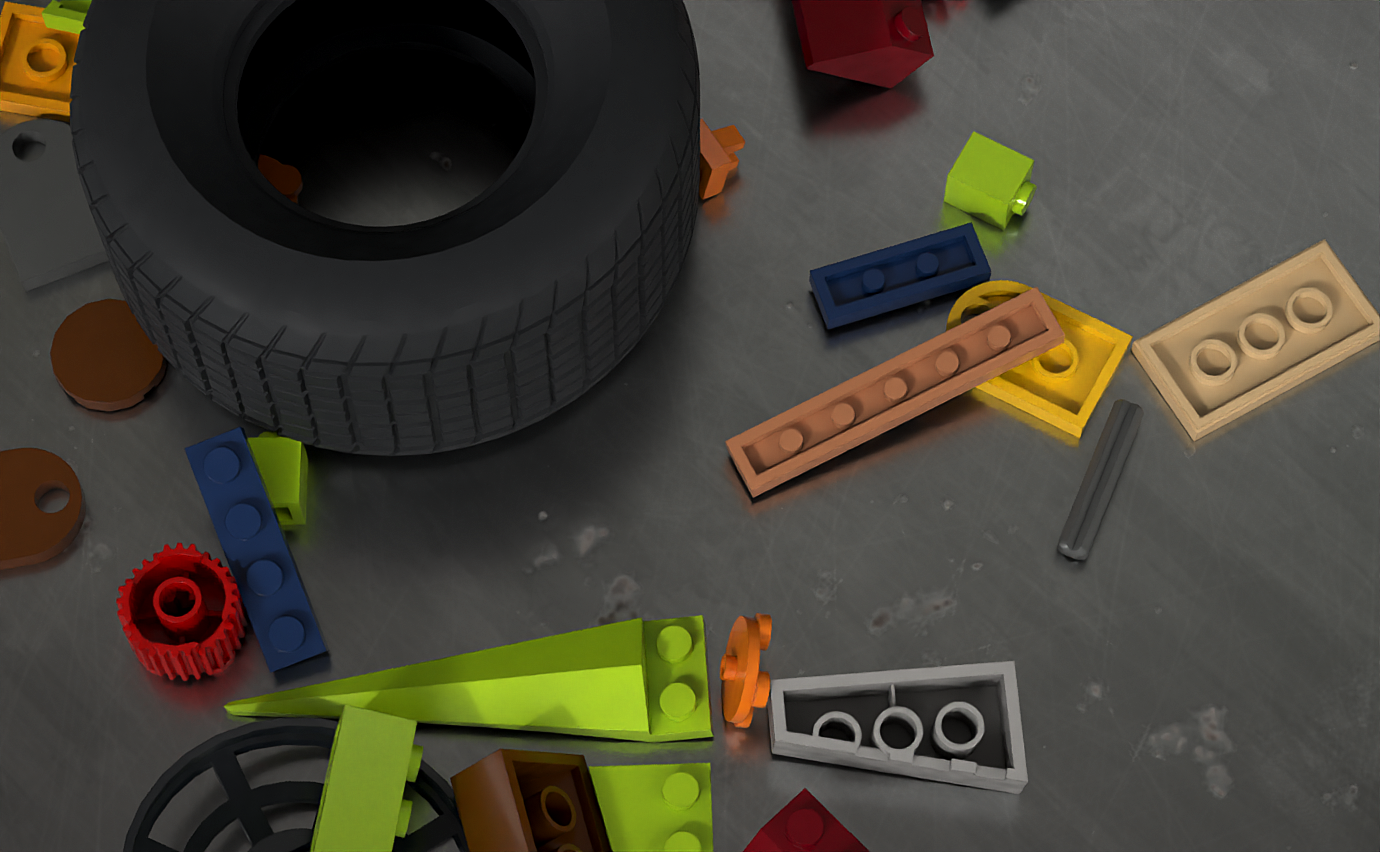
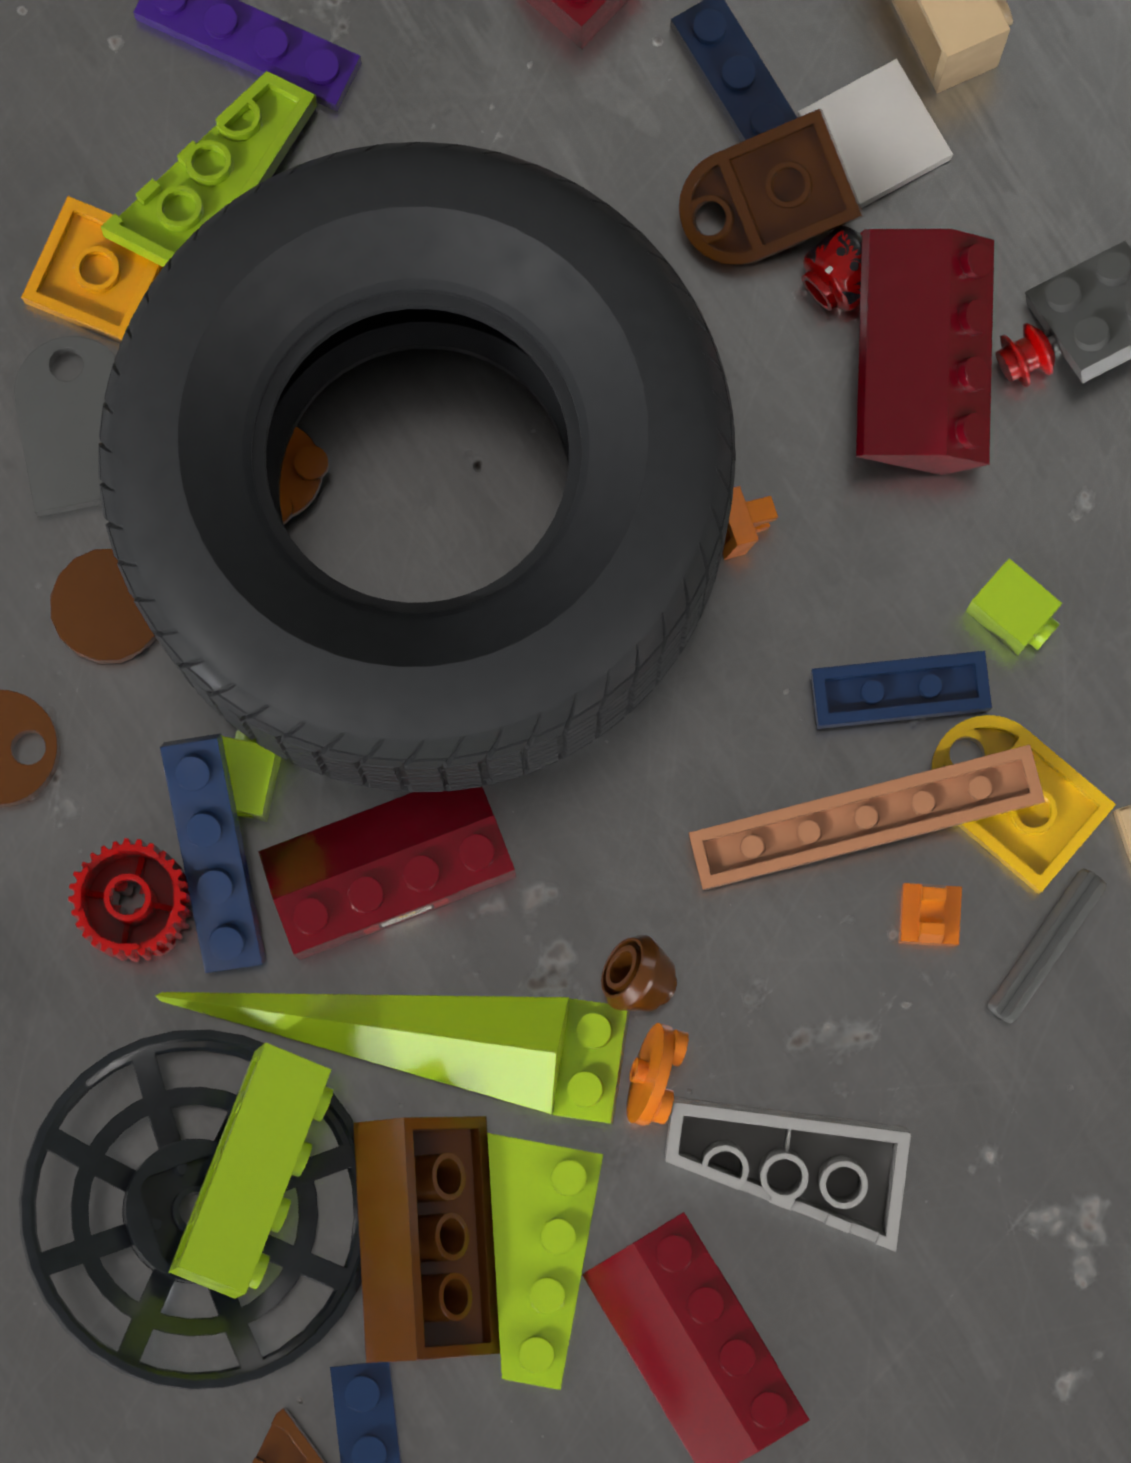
camera: 15 degrees right, 15 degrees up
none -> dark red slope [258,787,516,960]
none -> reddish brown cone [601,935,677,1011]
none -> orange tile [899,883,962,947]

